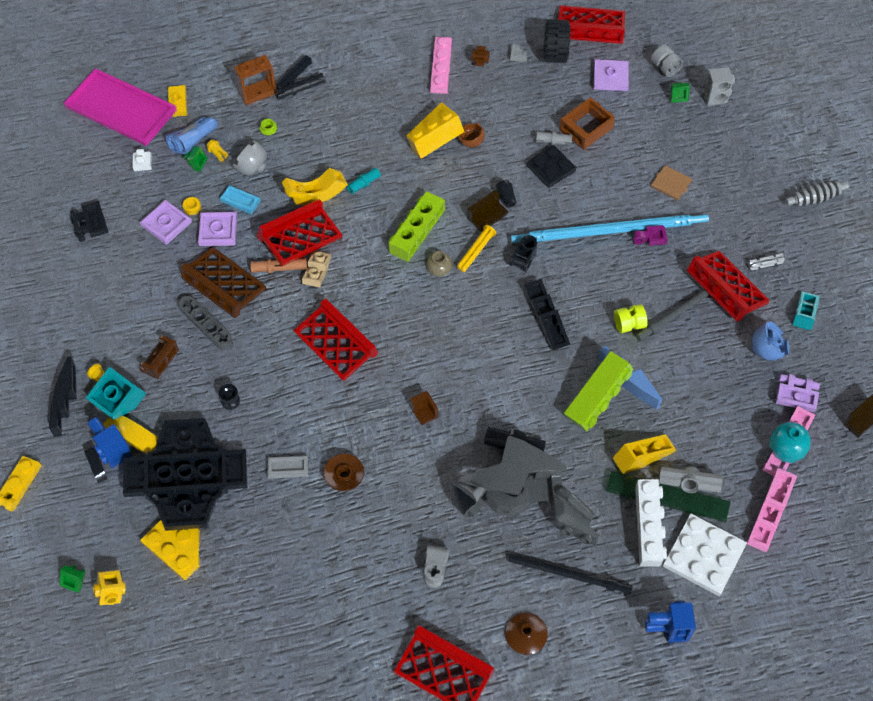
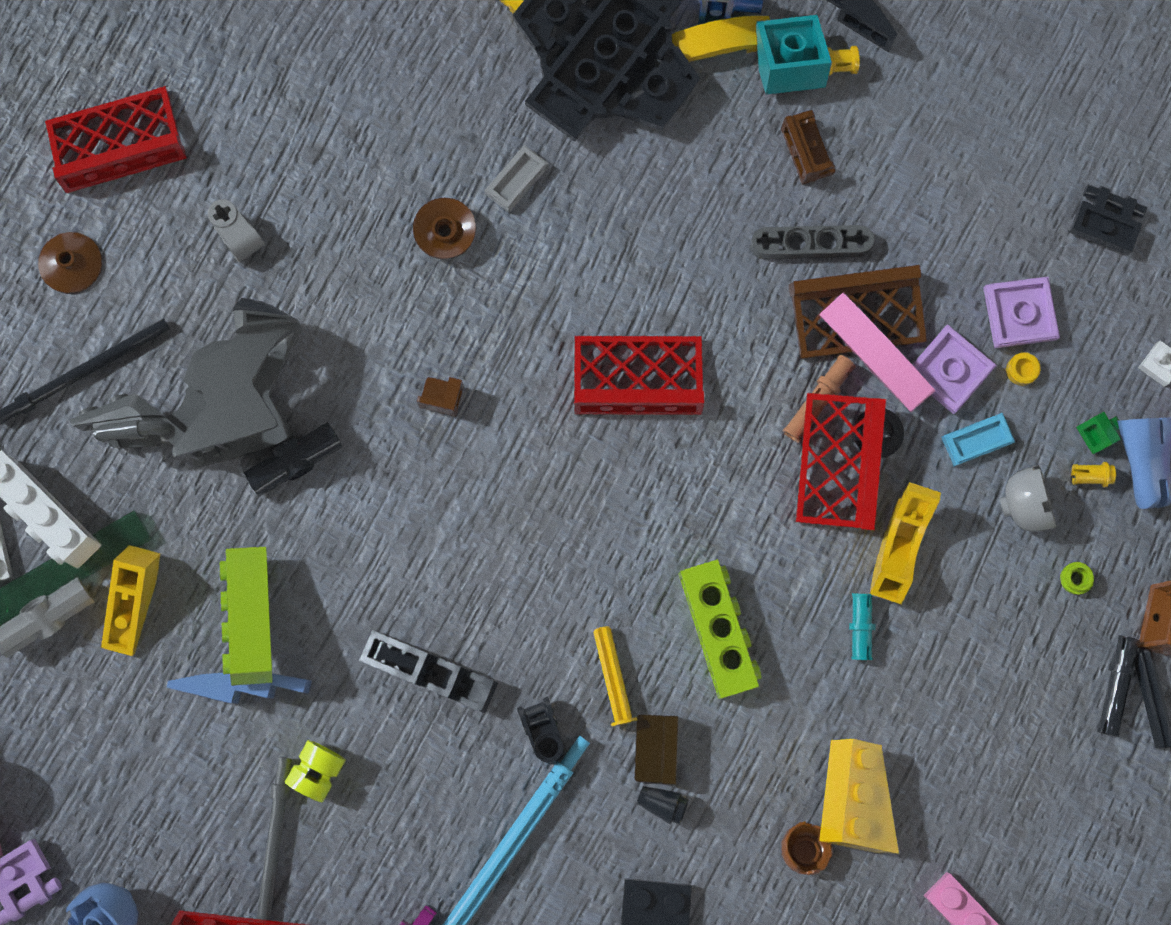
camera: 130 degrees right, 20 degrees up
black wheel [218,384,240,410] -> none
tan slope [302,251,331,288] -> none
dark tan piece [426,251,453,276] -> none
none -> bright pink slope [819,293,935,412]

